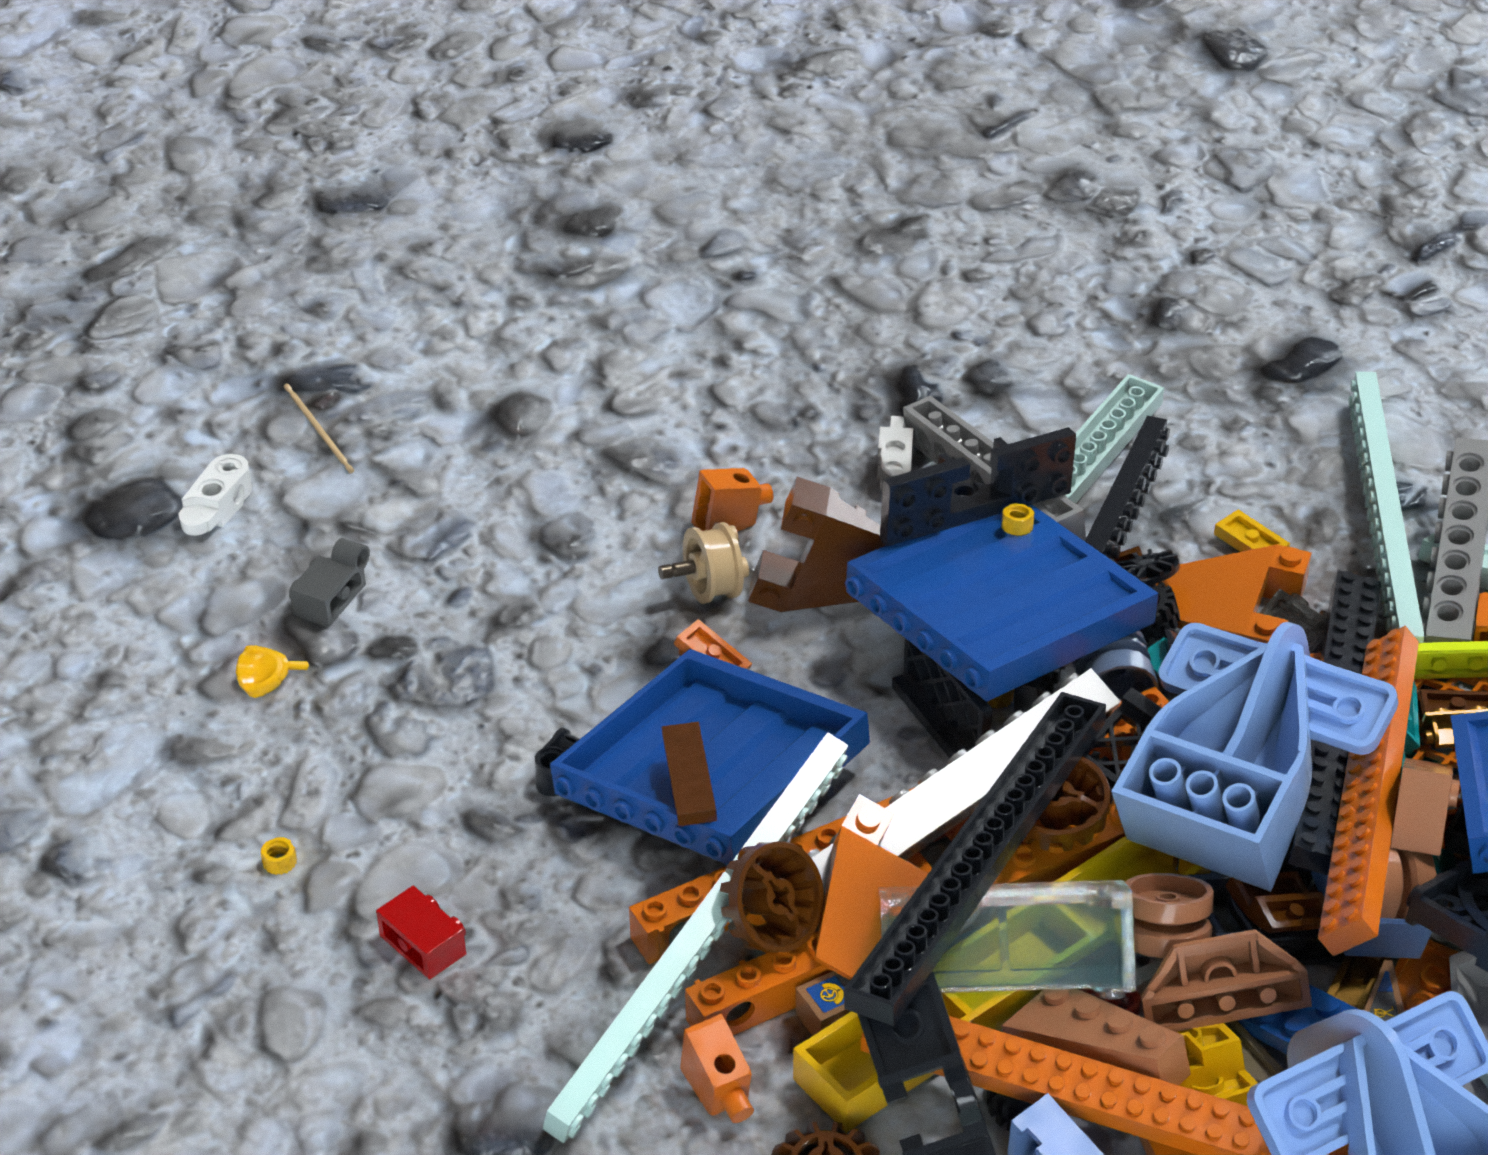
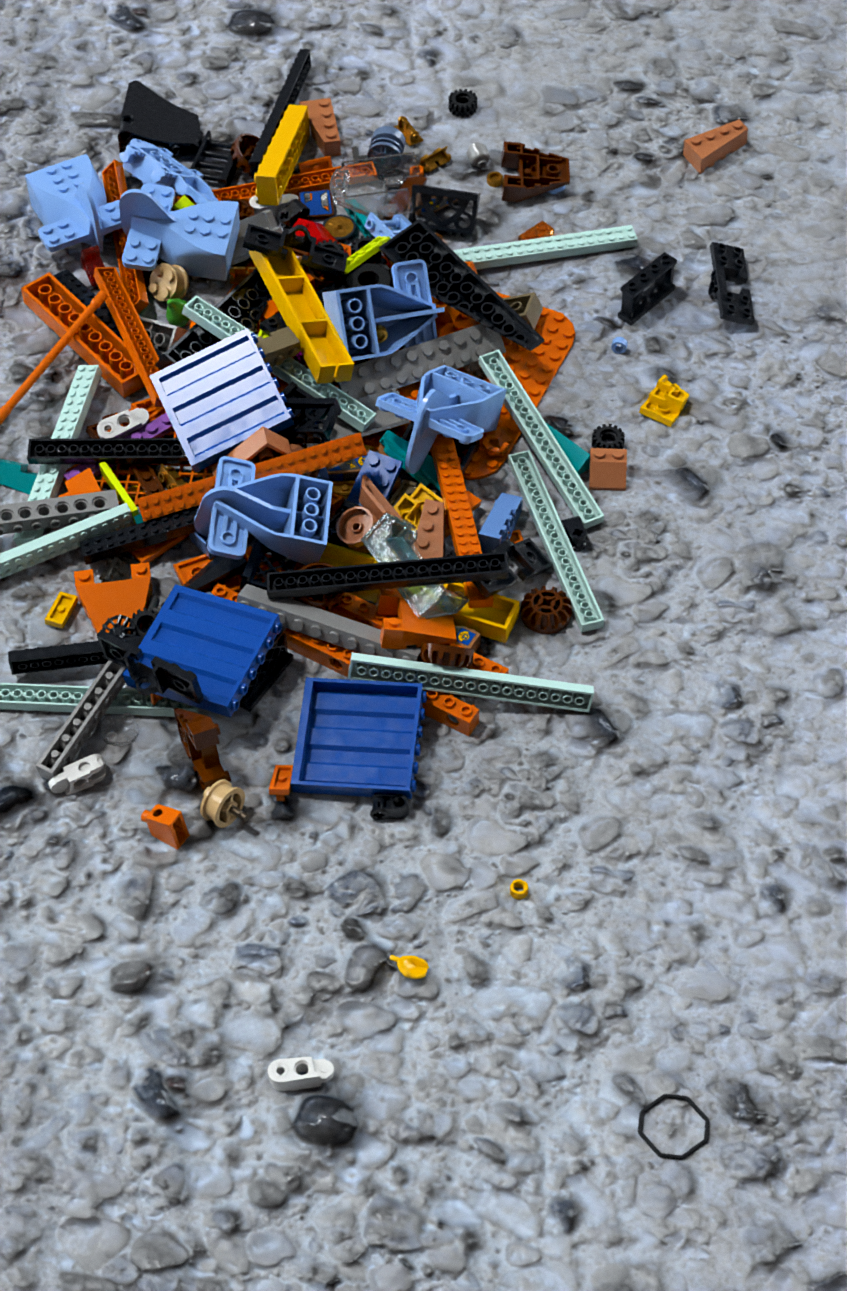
camera: 120 degrees left, 10 degrees up
tan piece [284,383,354,474] -> none
dark grey hinge [289,538,370,627] -> none
red brick [376,885,466,980] -> none
reddish brown tile [661,721,717,826] -> none
orange torso [680,1013,754,1123] -> none
yellow axle [1001,503,1035,536] -> none

